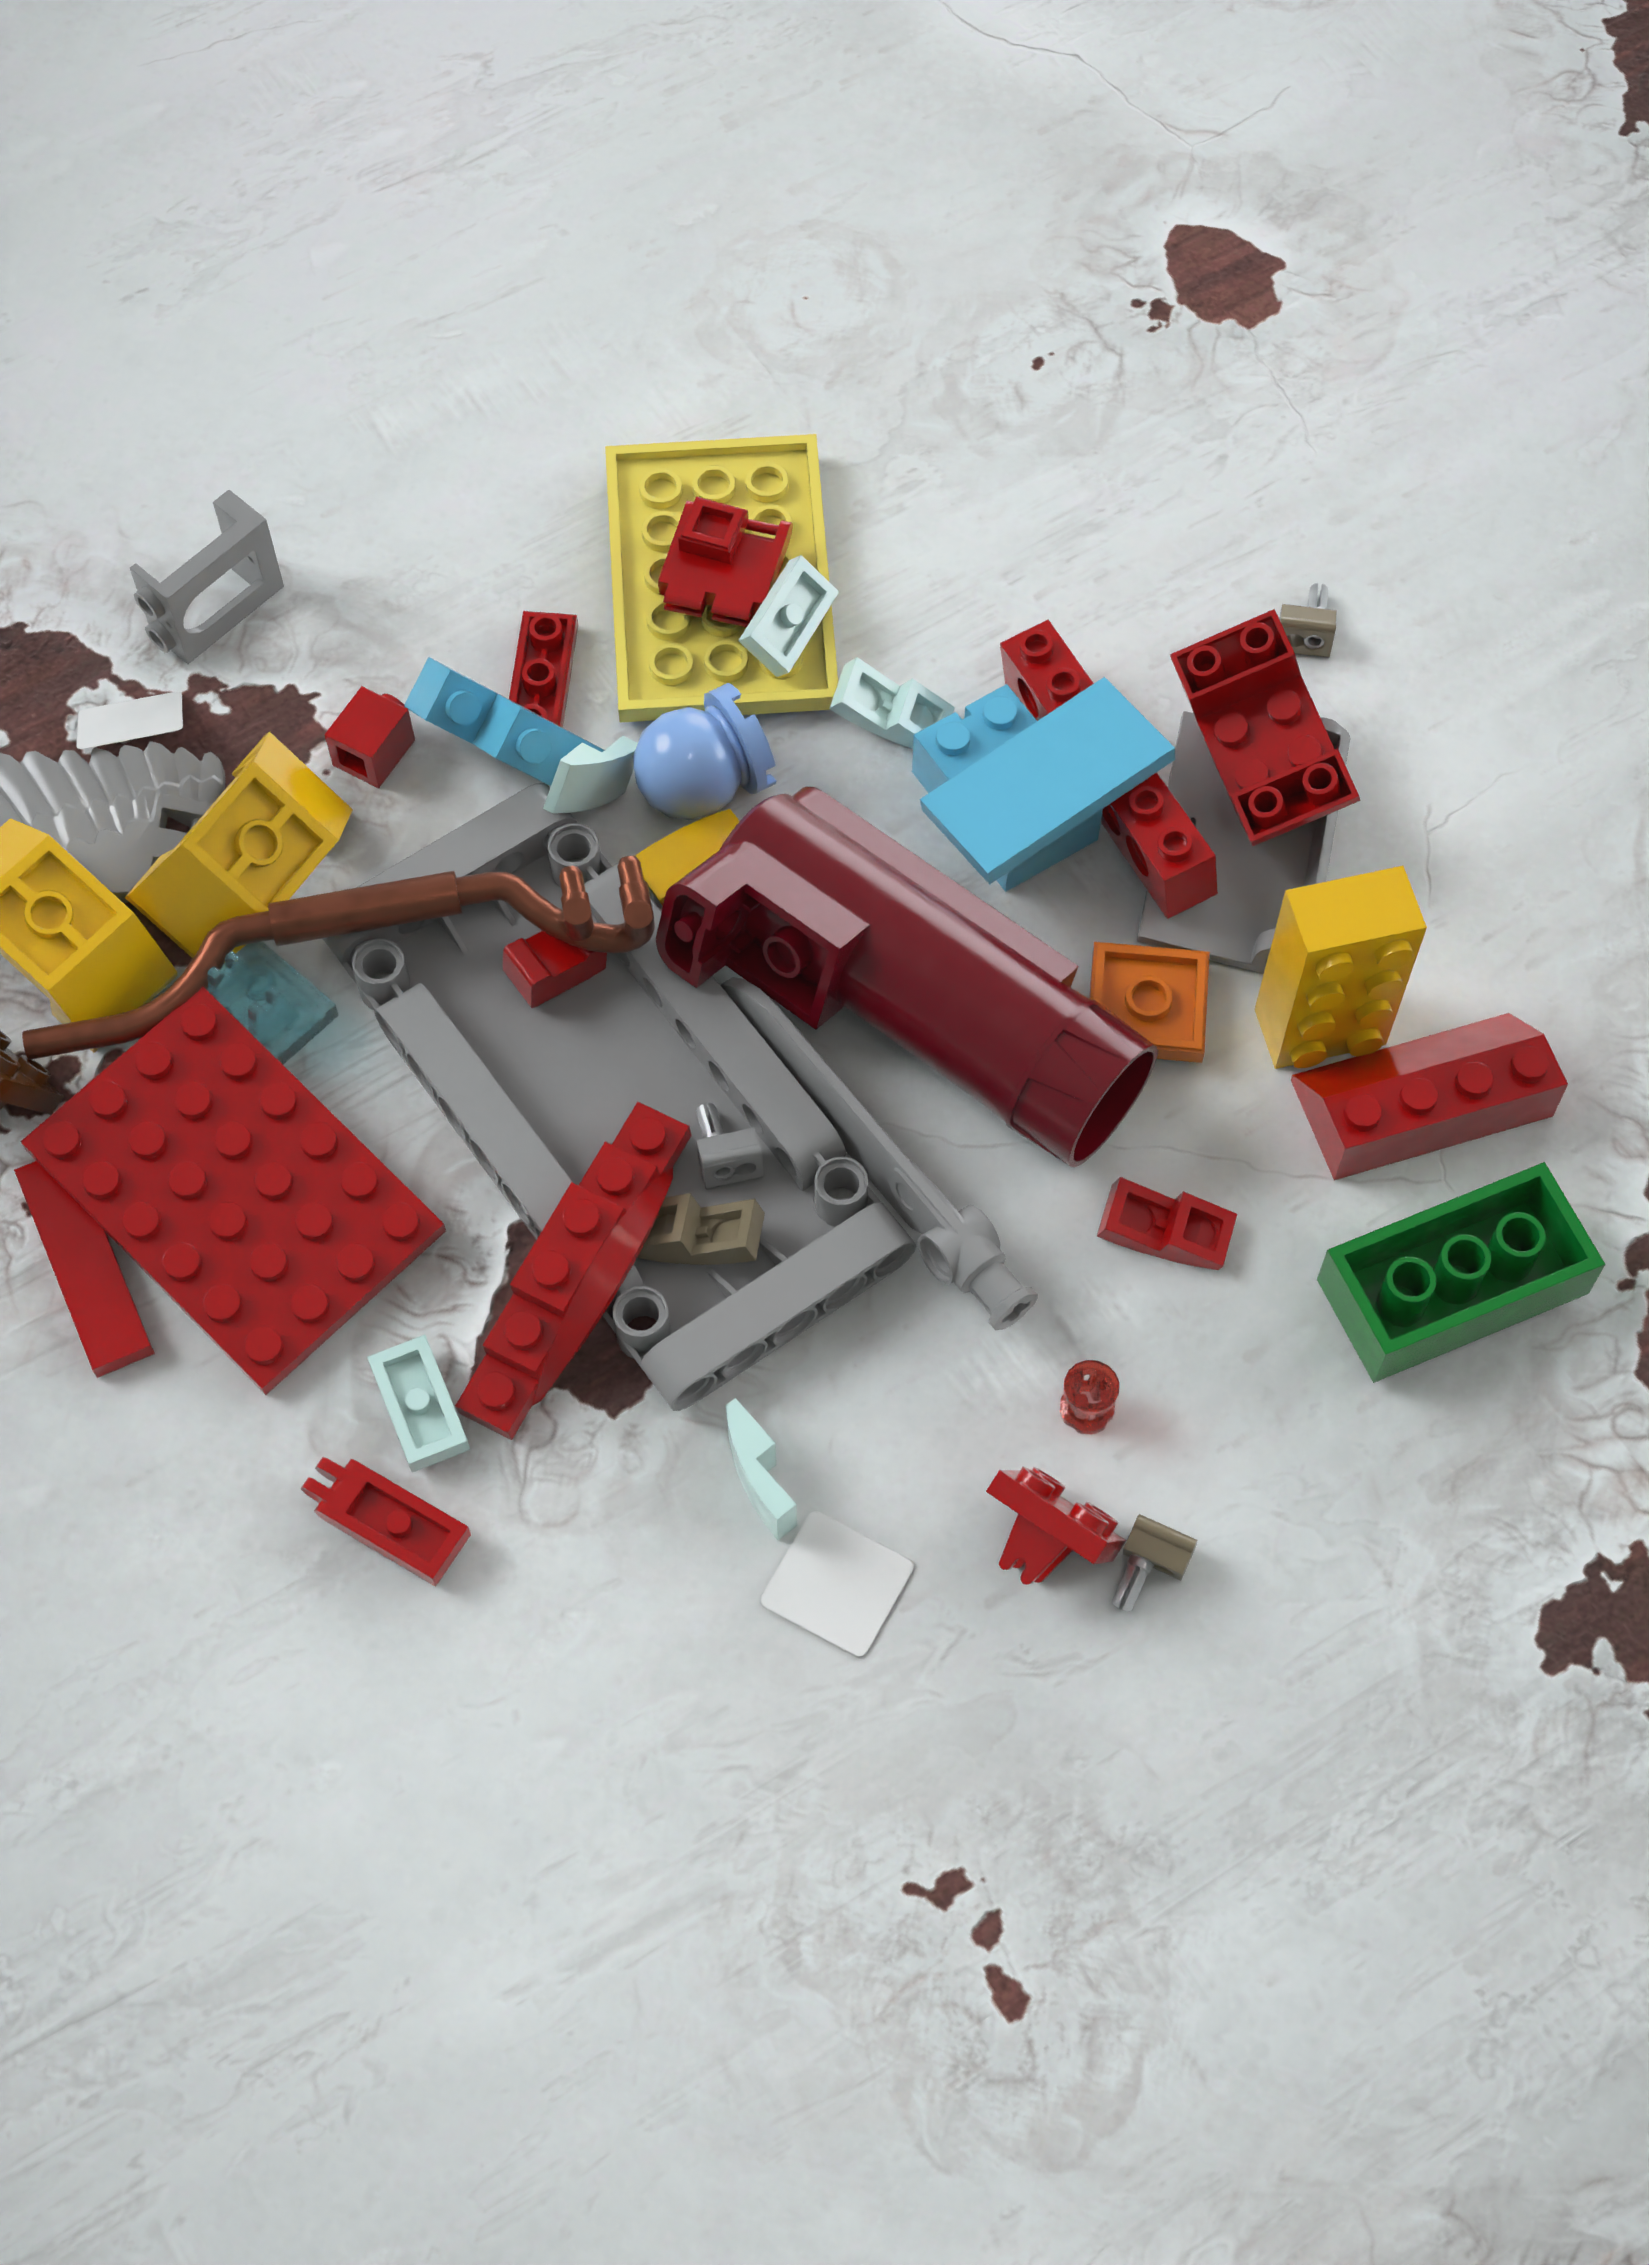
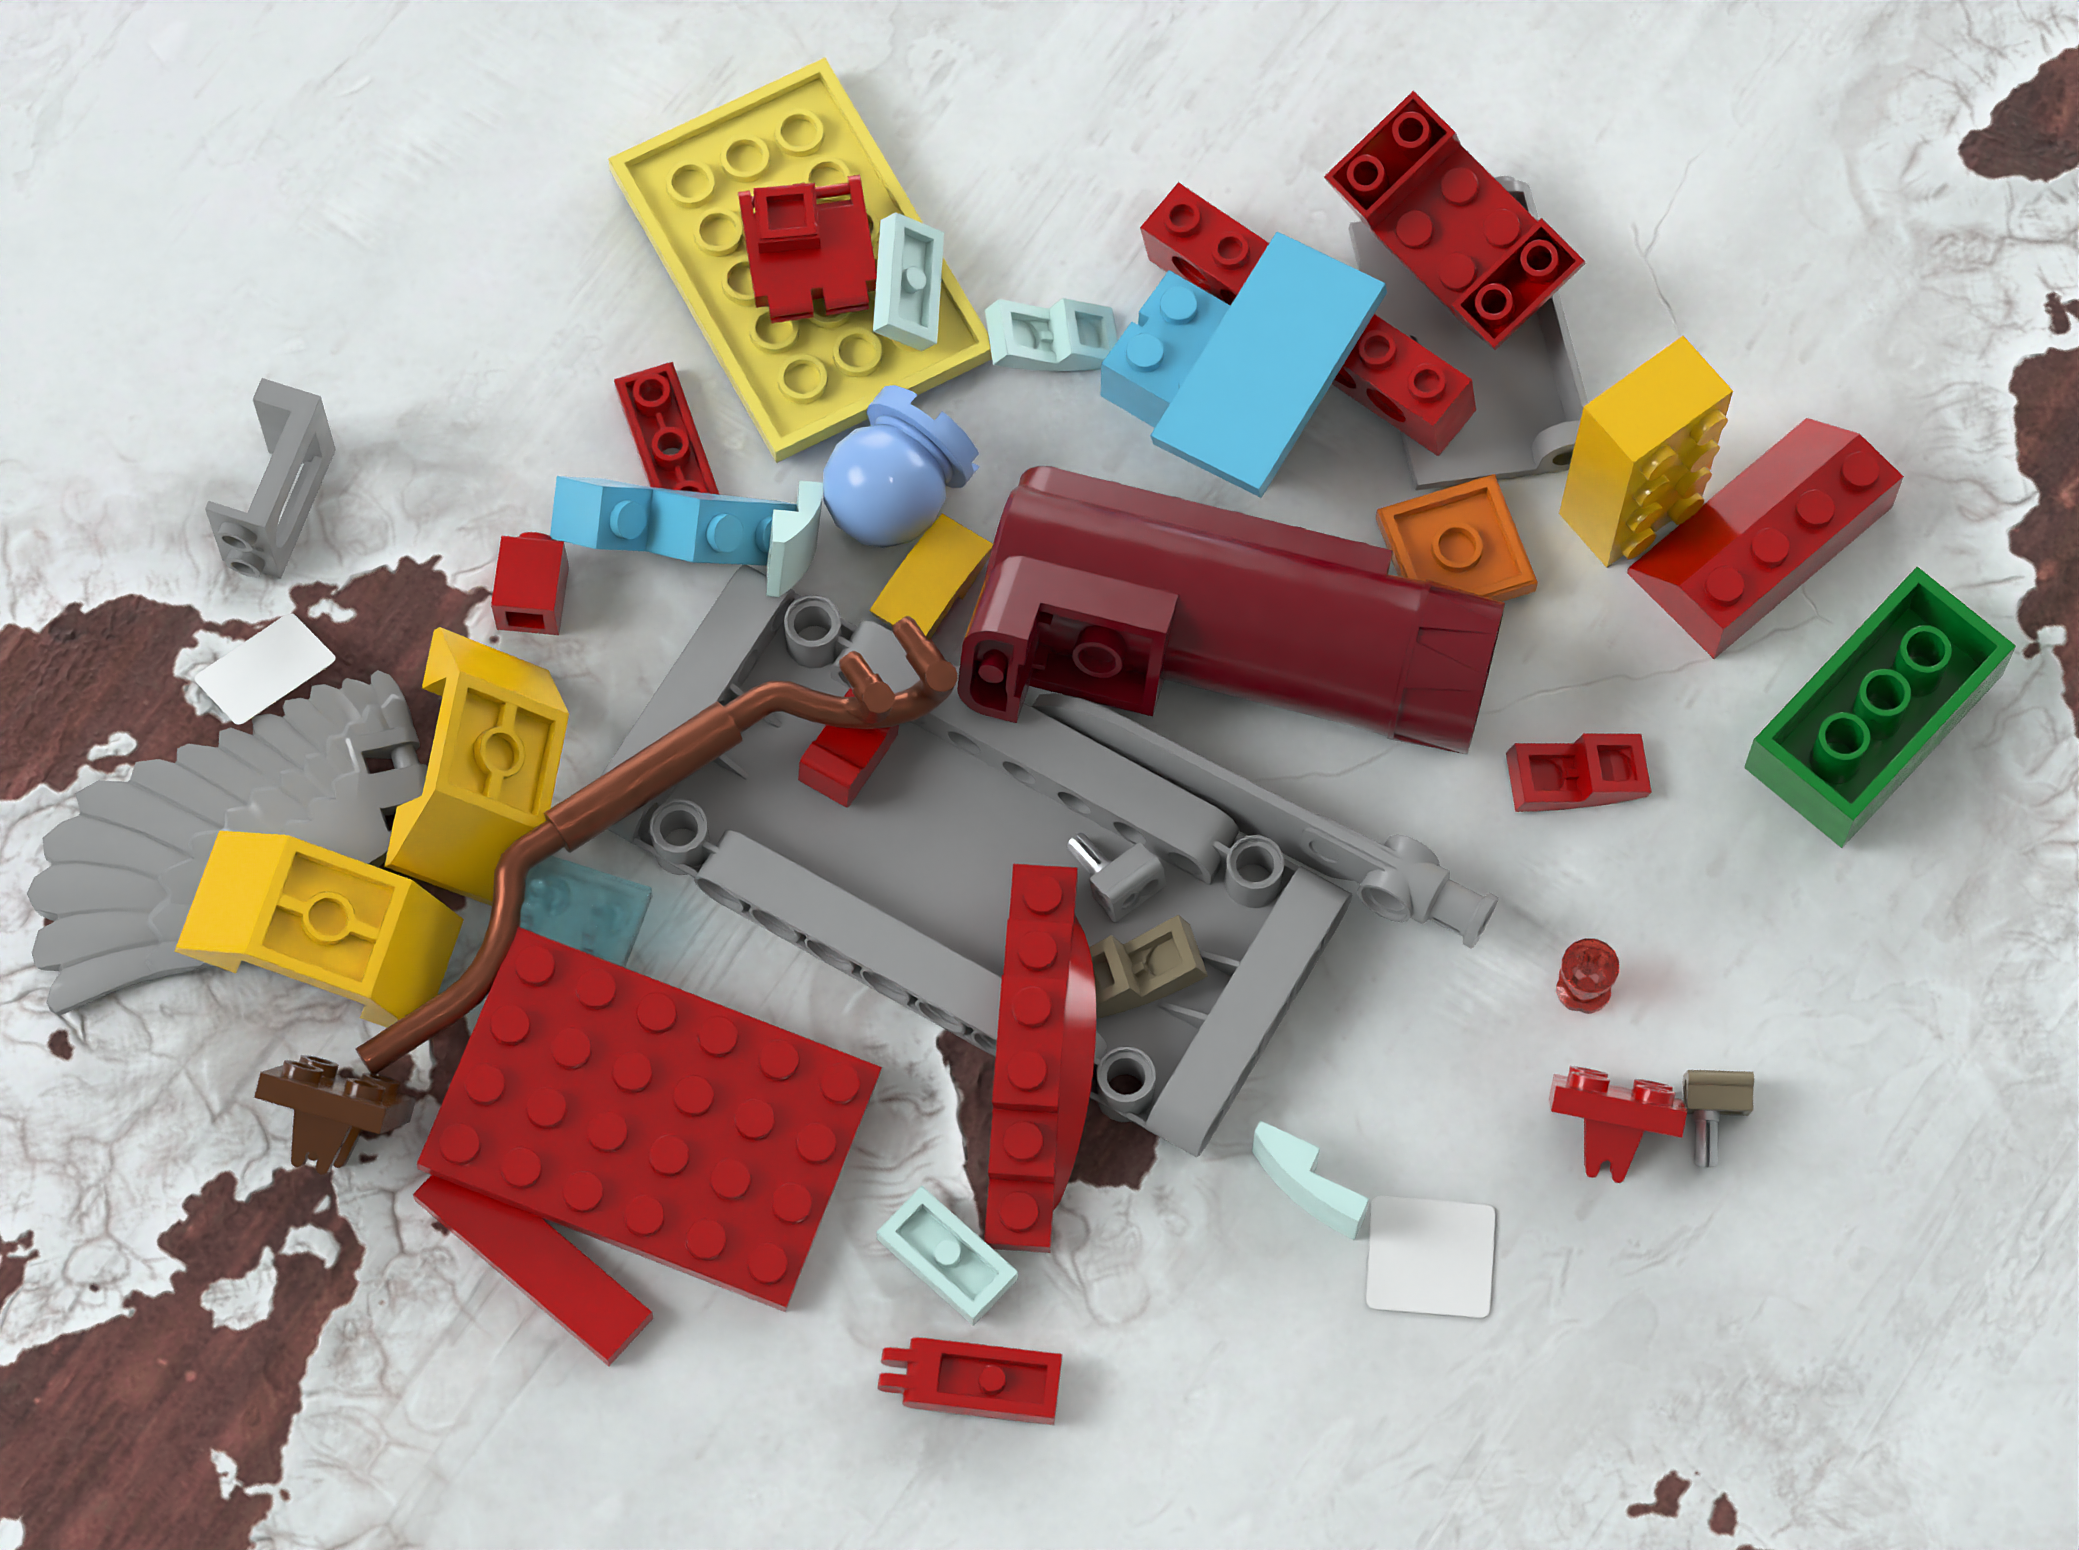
camera: 25 degrees left, 5 degrees up
dark tan piece [1279,583,1337,658] -> none

